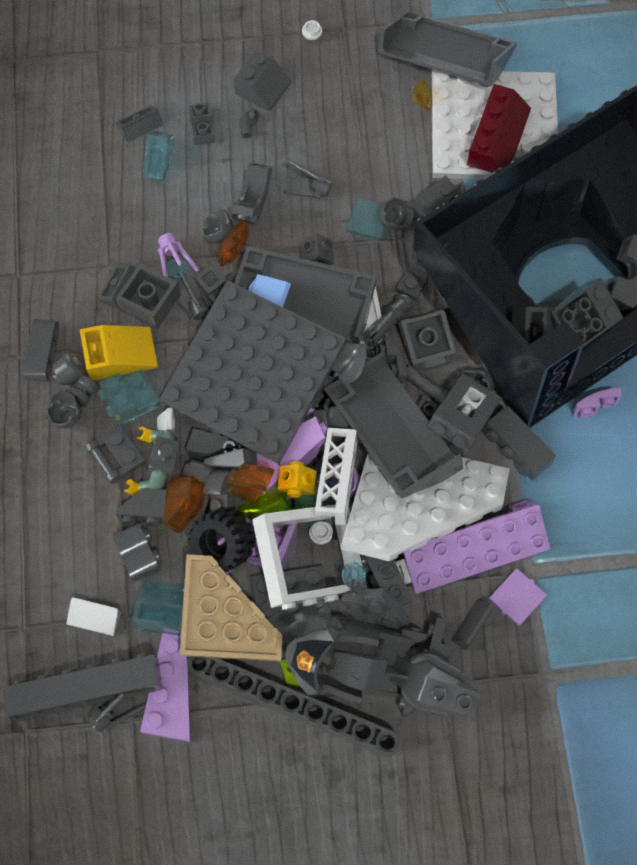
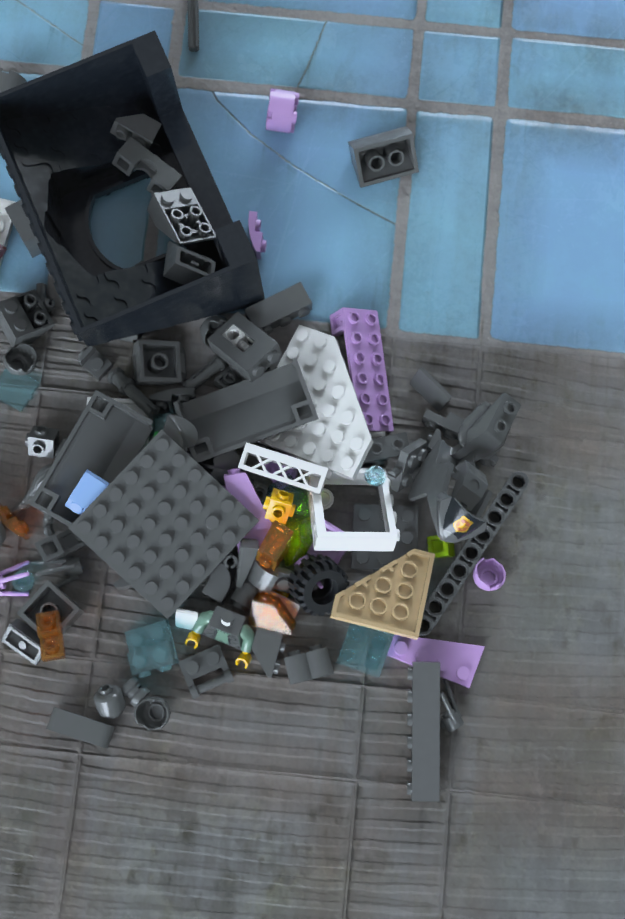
camera: 80 degrees left, 10 degrees up
white slope [66,597,121,636] -> none
yellow slope [80,325,158,381] -> none
lavender piece [489,568,547,626] -> none
none -> clear orange slope [36,610,66,662]
none -> lavender hair [473,558,506,591]

